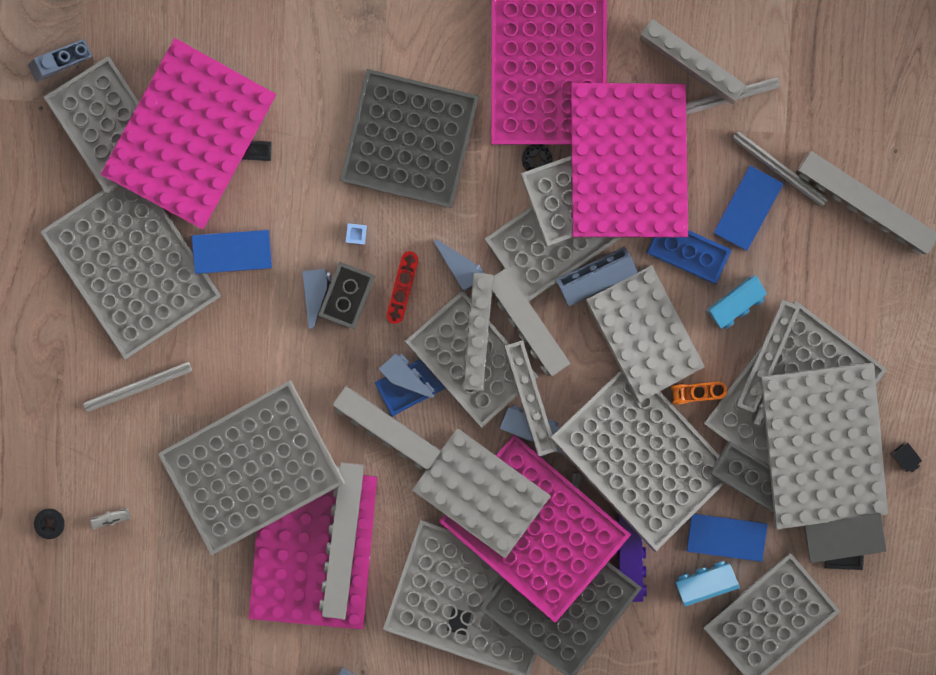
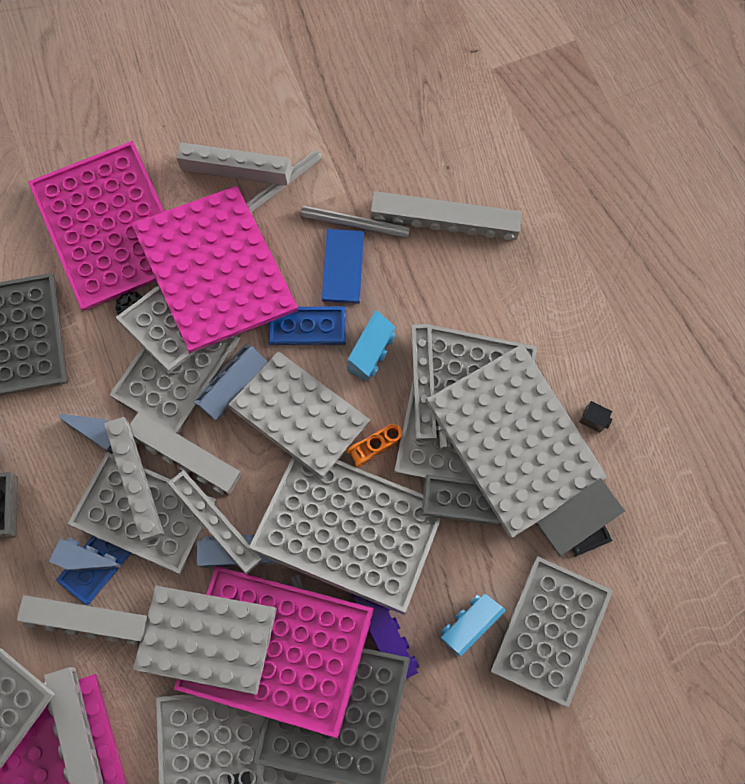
camera: 30 degrees left, 15 degrees down
red beam [386,251,418,324] -> none
blue tile [686,514,768,562] -> none

